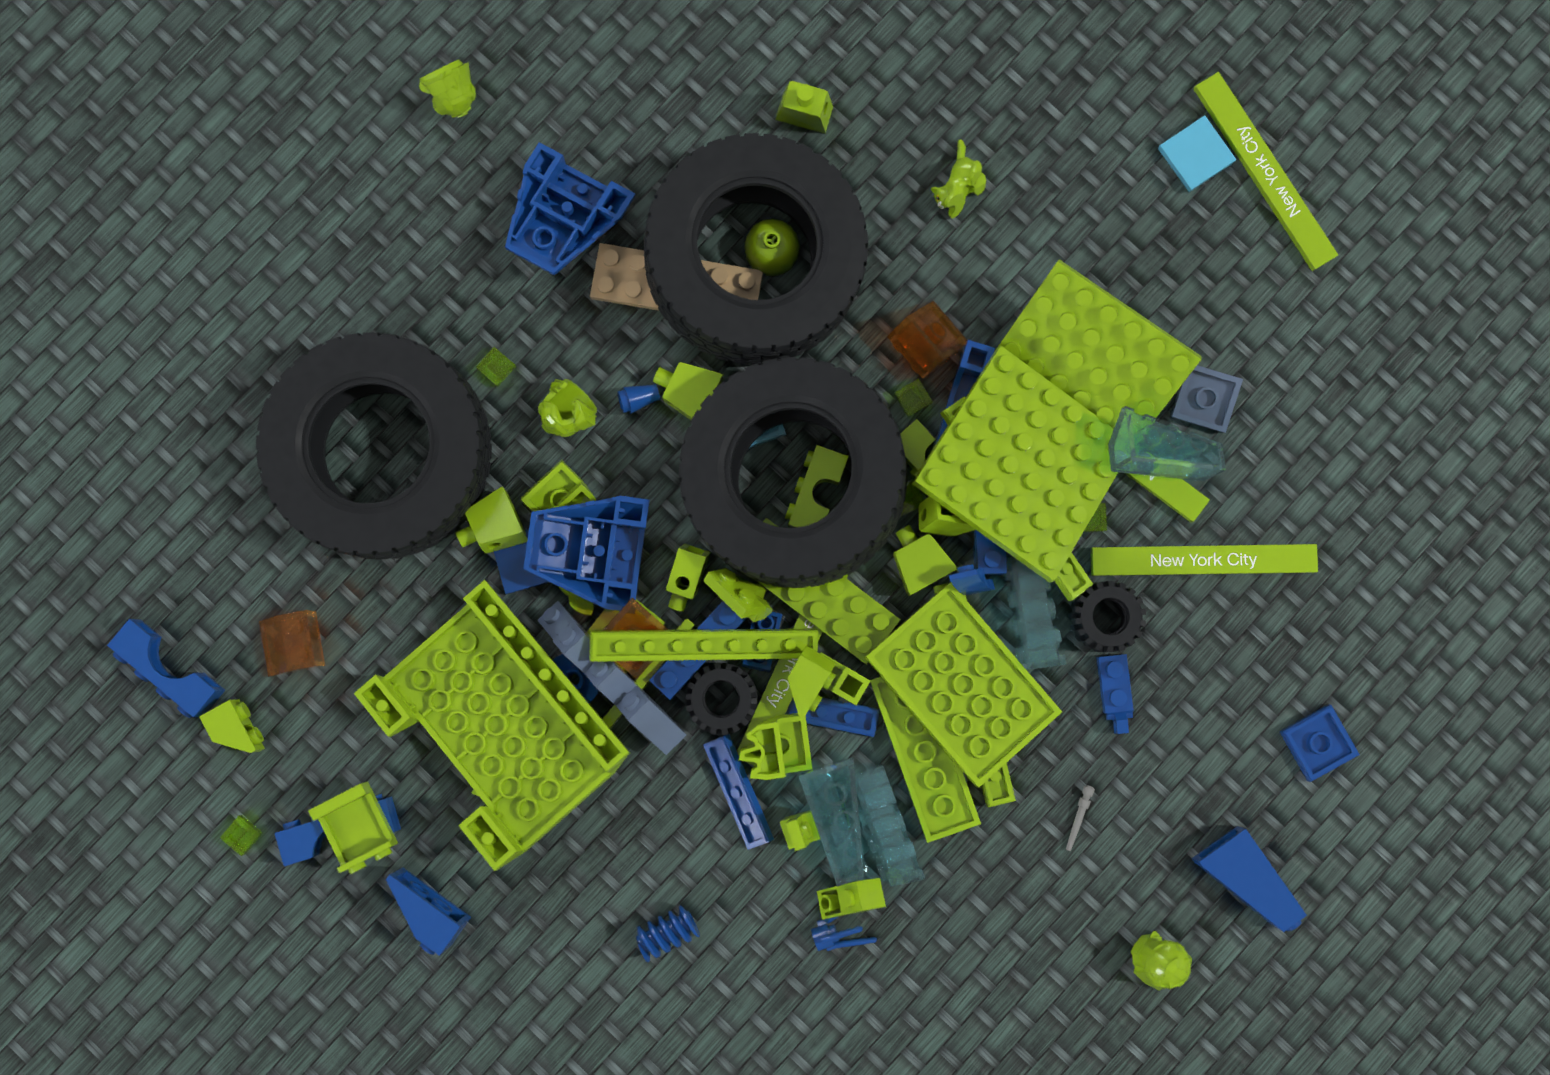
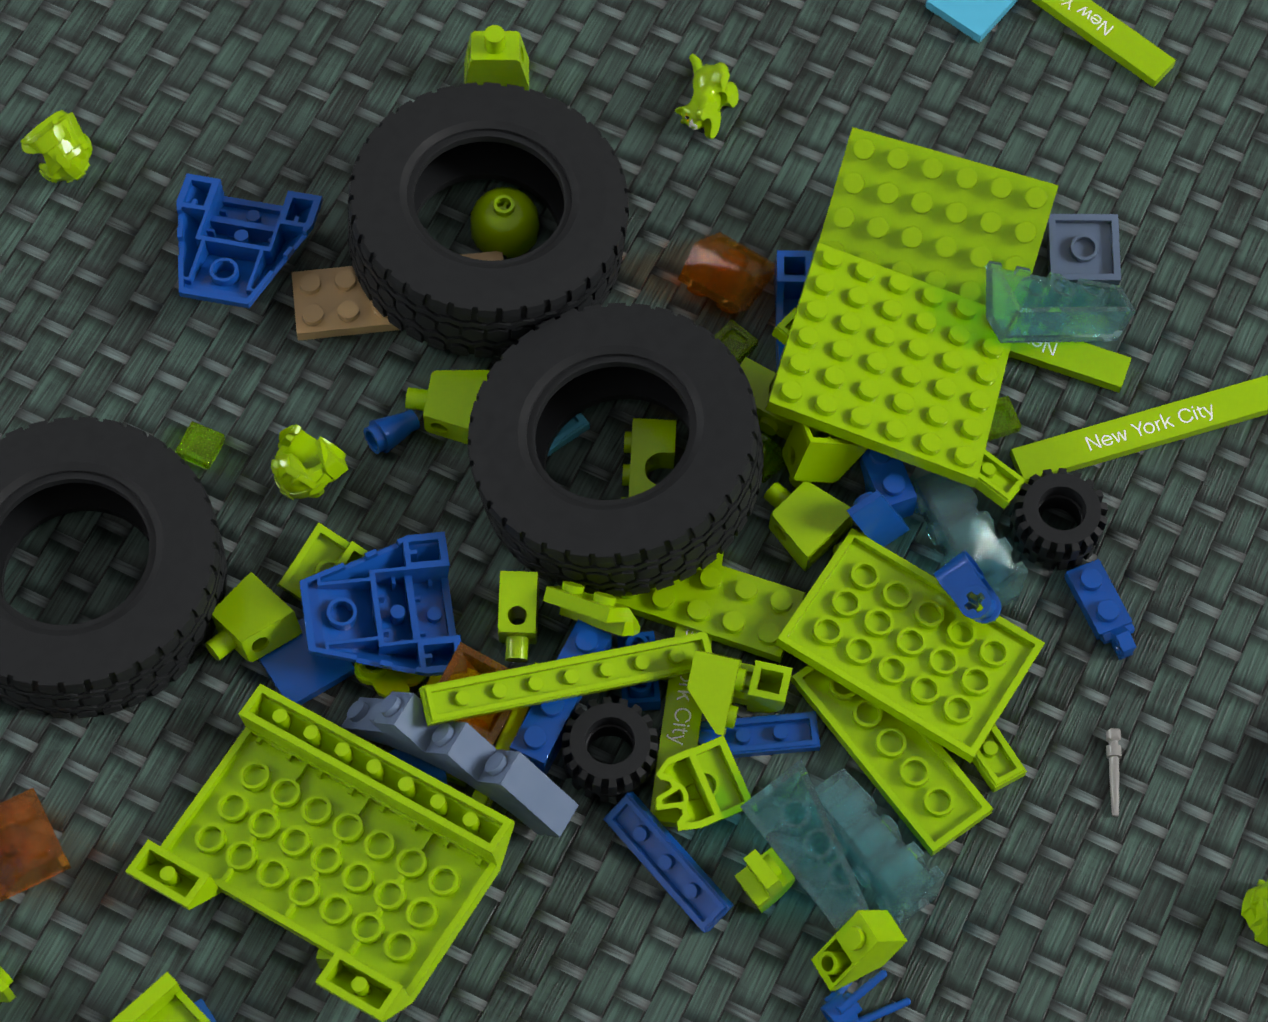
camera: 20 degrees left, 20 degrees down
none -> blue piece [934,550,1002,624]

